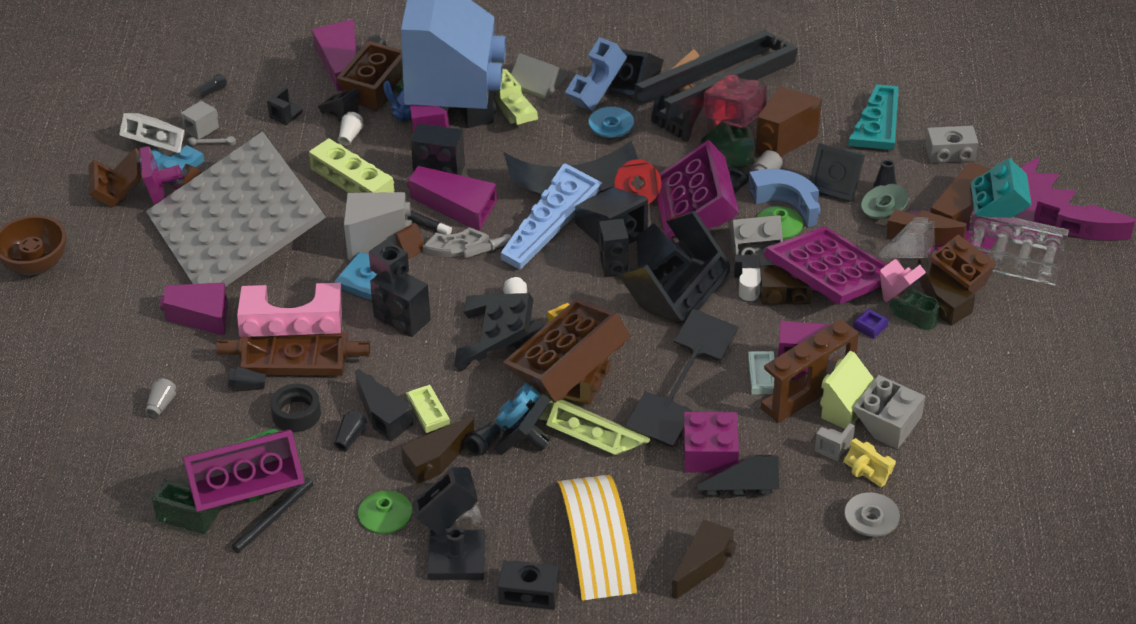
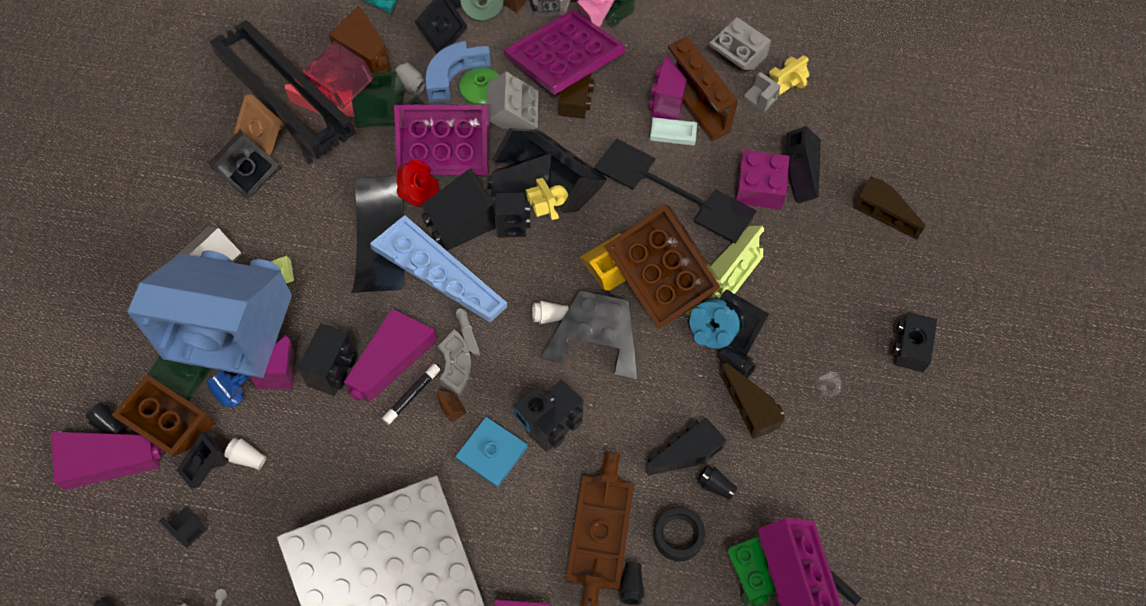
camera: 85 degrees left, 20 degrees up
bright pink arch [237,283,342,337] -> none
yellowish green brick [309,139,394,193] -> none
light grey slope [344,192,412,261] -> none
bright green dish [358,491,412,534] -> none
yellowish green plate [406,385,450,433] -> none
black slope [412,467,478,535] -> none
black tile [428,526,485,580] -> none
white sticker [557,475,637,600] -> none
medium blue arch [565,37,627,112] -> none
dark azure dish [589,107,634,138] -> none
white leg [734,255,761,301] -> none
yellowish green slope [820,351,875,429] -> none
light grey dish [844,492,900,537] -> none
dark purple tile [853,308,889,339] -> none
none -> light yellow hips [526,178,568,220]

